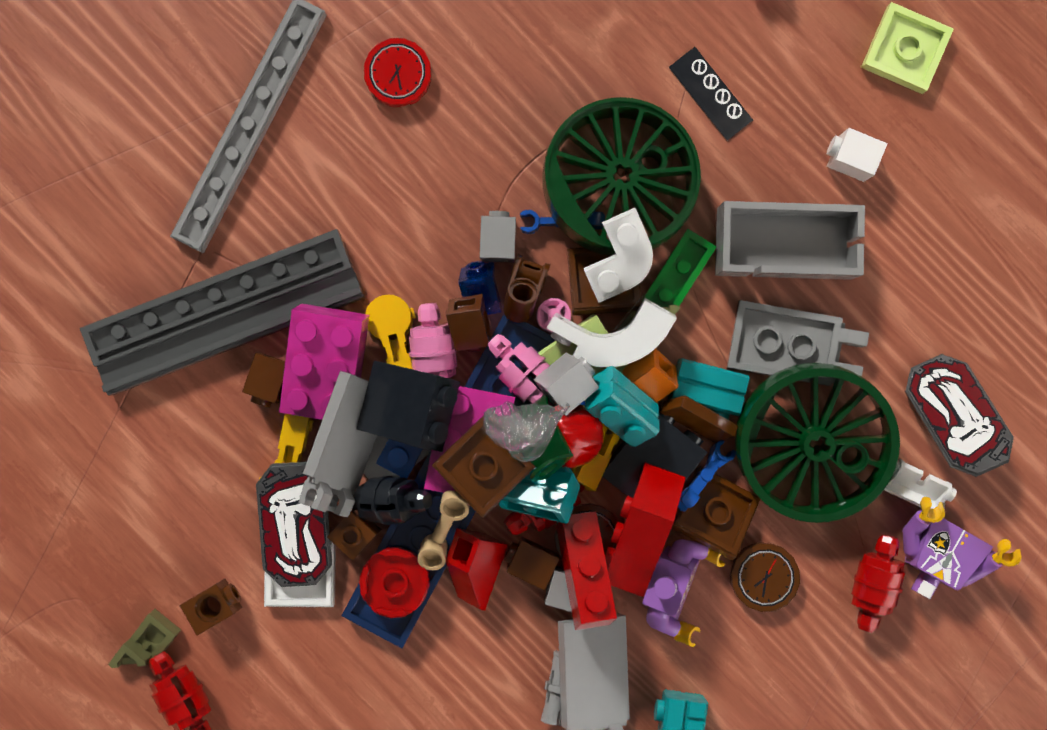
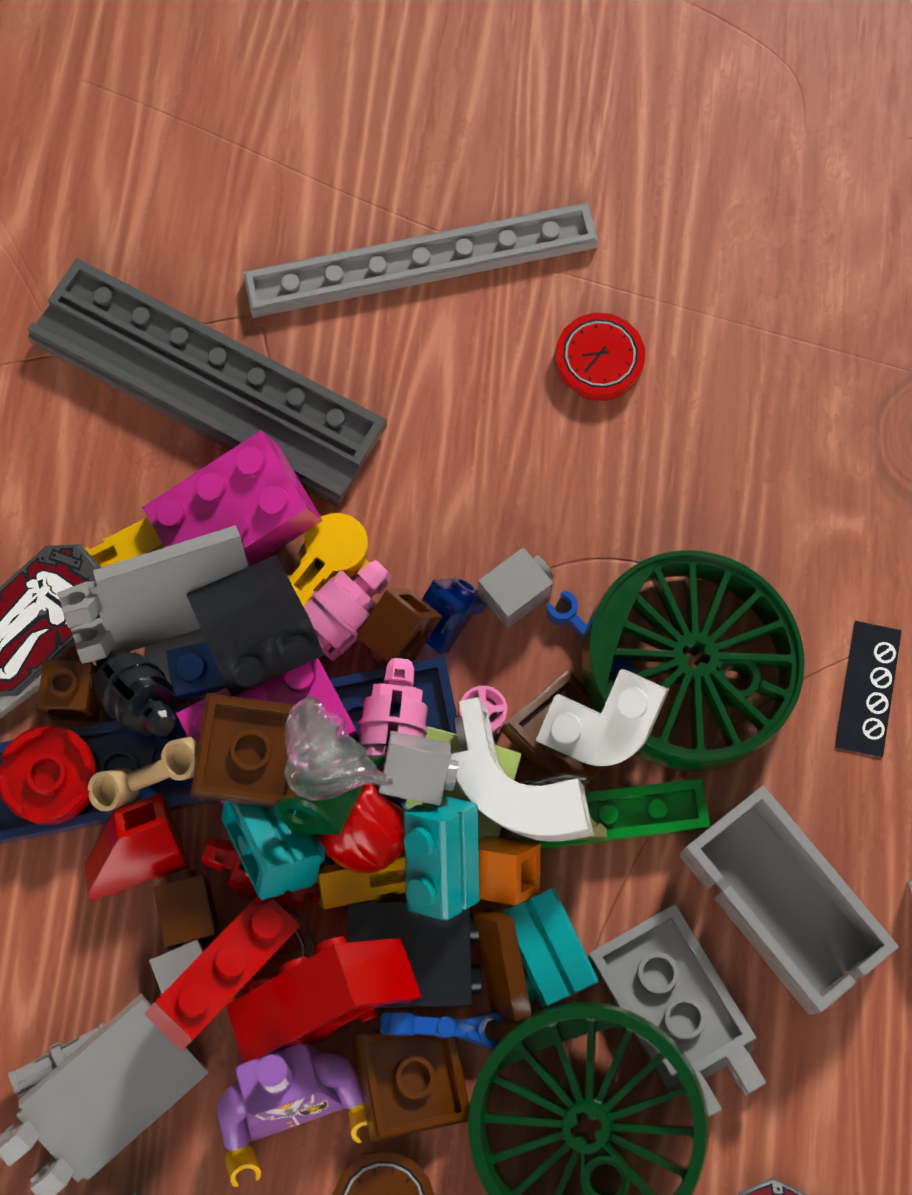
camera: 55 degrees right, 15 degrees down
reddish brown brick [242,353,285,408] -> none
reddish brown piece [503,254,551,323] -> none

